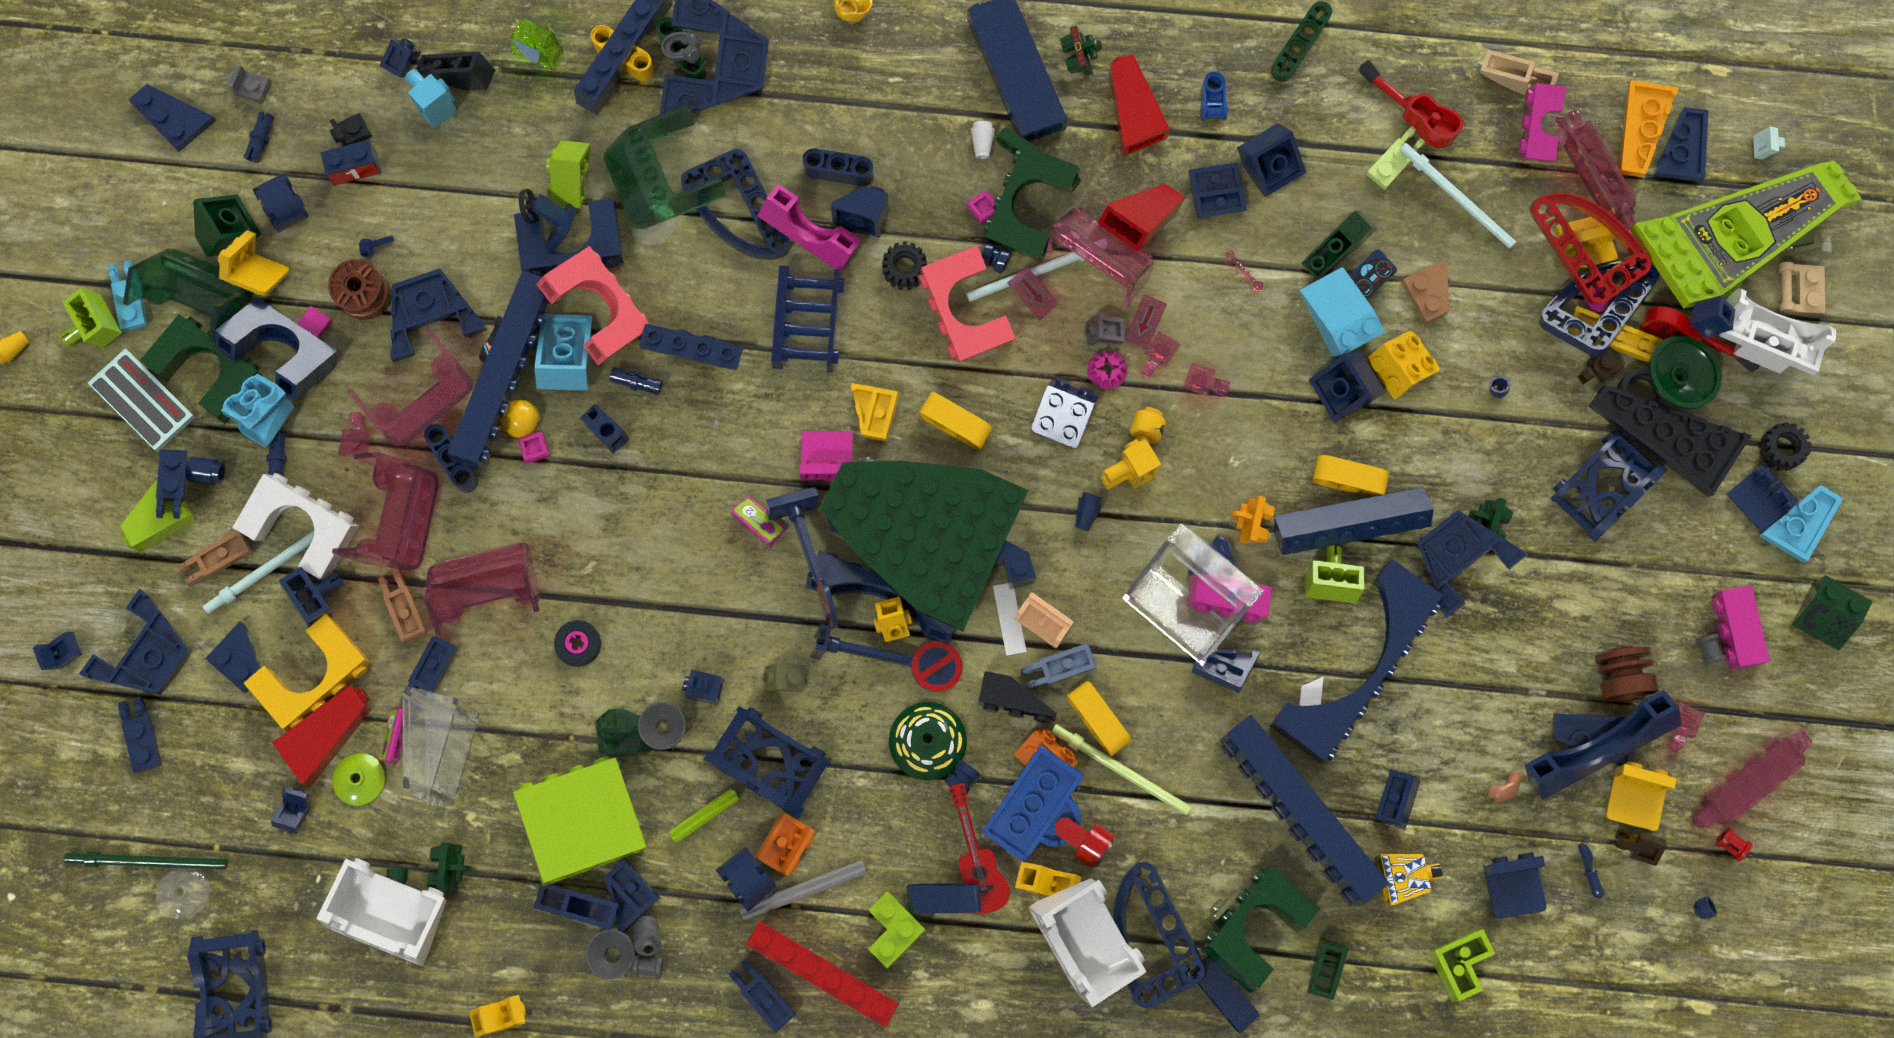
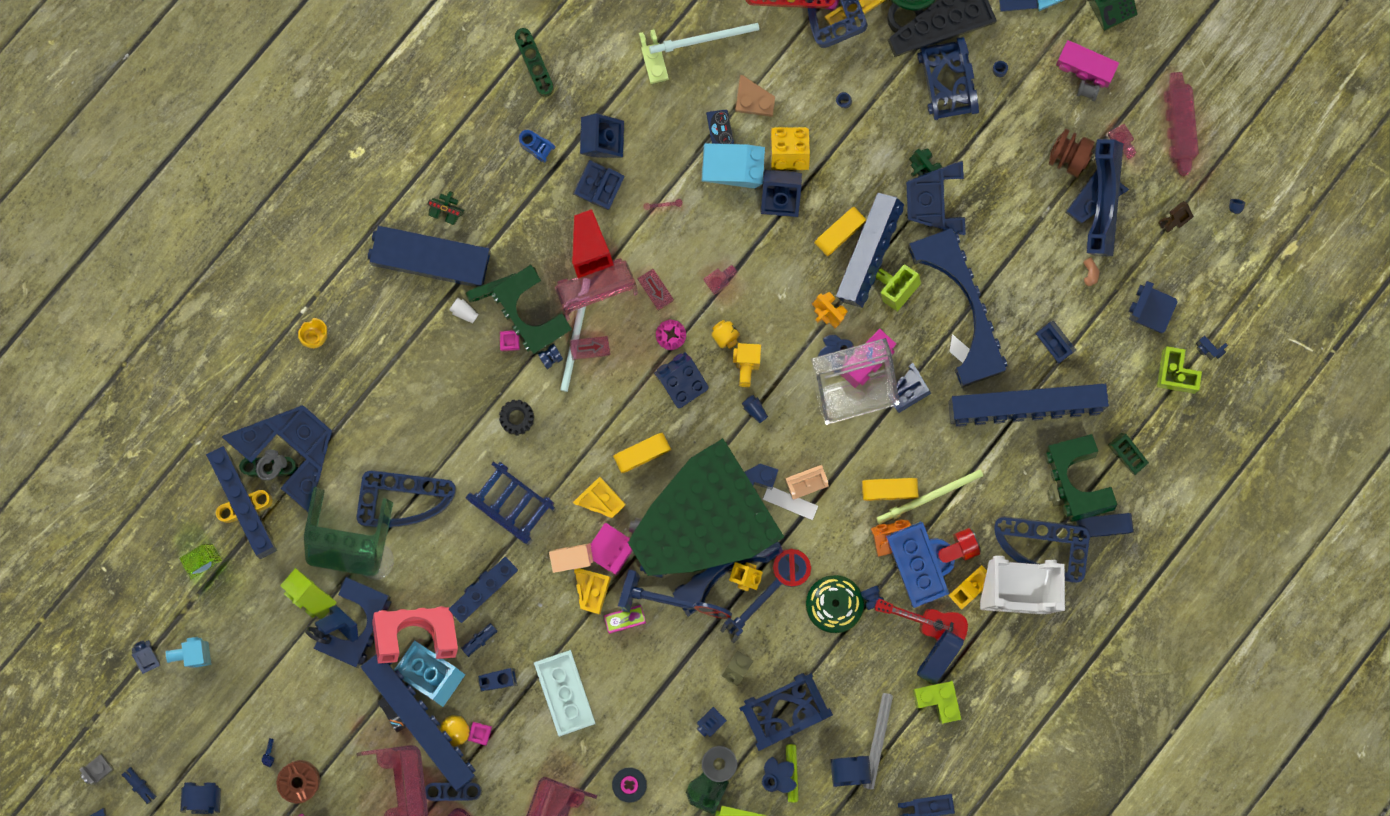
camera: 55 degrees left, 5 degrees up
dark blue brick [320,140,382,186] -> none
black bracket [329,113,372,146] -> none
dark blue wing [390,268,487,363] -> none
black slope [416,51,495,91] -> none
red brick [746,921,899,1028] -> none
orange bracket [755,811,815,877] -> none
dark pink arch [758,184,861,272] -> none
dark blue beam [803,148,874,186] -> none
dark blue slope [831,186,889,238] -> none
coral arch [918,245,1016,364] -> none
black slope [978,671,1057,723] -> none
sand blue hinge [1020,643,1097,690] -> none
flat silver bracket [1085,314,1126,346] -> none
red slope [1109,54,1170,157] -> none
clear pink plate [1141,331,1180,378] -> none
dark green slope [1301,210,1377,280] -> none
red piece [1359,60,1464,148] -> none
torso [1375,854,1443,907] -> none
dark brown plate [1577,347,1624,385] -> none
dark blue piece [1578,843,1604,899] -> none
yellow bracket [1605,762,1677,831] -> none
red bush [1715,827,1753,862] -> none
none -> light aqua tile [534,650,596,737]
none -> light nougat hinge [549,543,593,573]
none -> yellow wing [574,568,611,615]
none -> dark blue plate [762,757,797,793]
none -> dark blue hinge [993,61,1008,78]
none -> dark blue bracket [1195,335,1228,360]

